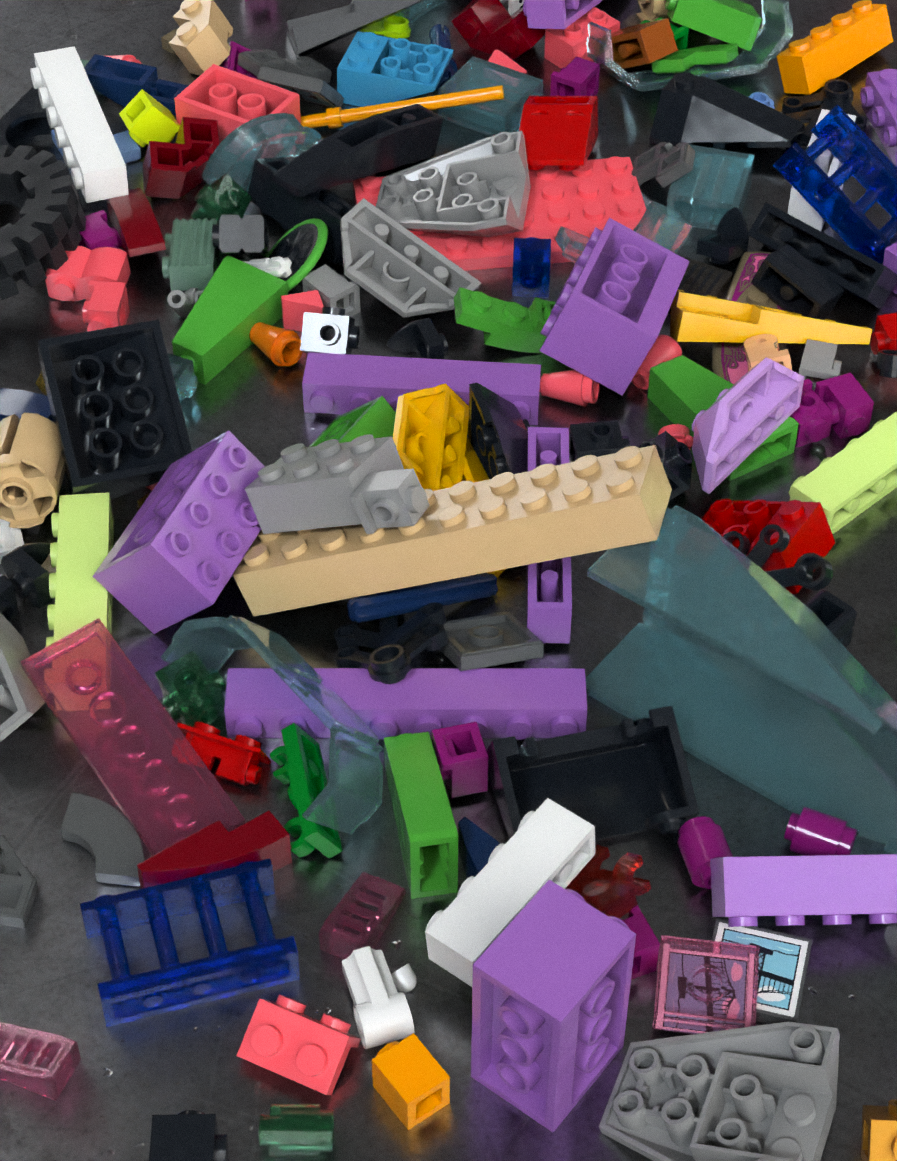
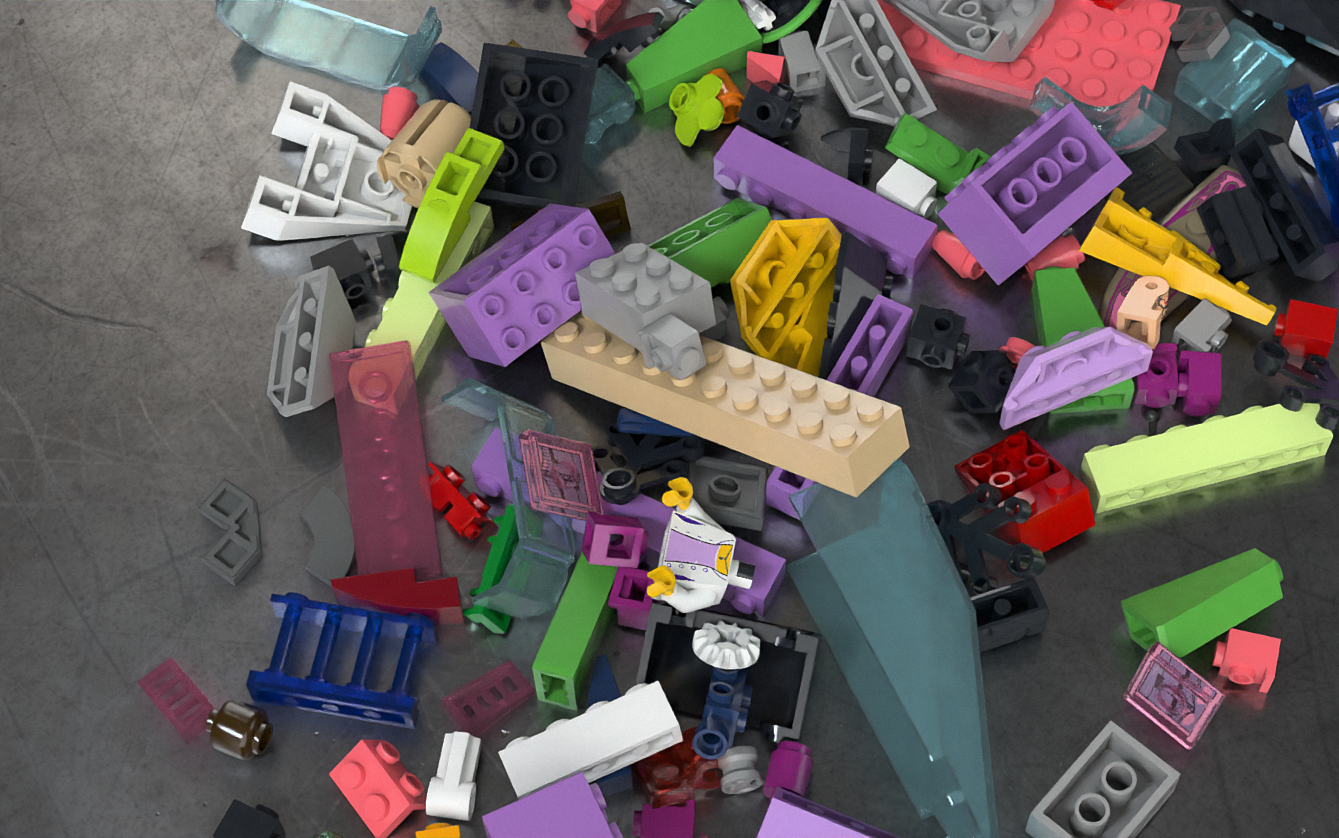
camera: 30 degrees right, 15 degrees up
clear green brick [155,650,226,727] -> none
white piece [391,963,417,993] -> none
clear blue brick [512,237,551,297] -> none
magenta brick [784,807,858,856] -> none
none -> dark brown head [206,699,273,761]
none -> lime slope [399,128,505,283]
none -> clear pink tile [519,429,604,521]
none -> magenta brick [581,511,648,568]
none -> black slope [584,12,664,60]
none -> torso [647,477,755,613]
none -> lime plate [669,74,724,147]
none -> white gear [692,621,760,669]
none -> dark blue brick [693,667,753,759]
none -> light grey wheel [716,746,763,794]
none -> white brick [876,158,938,219]

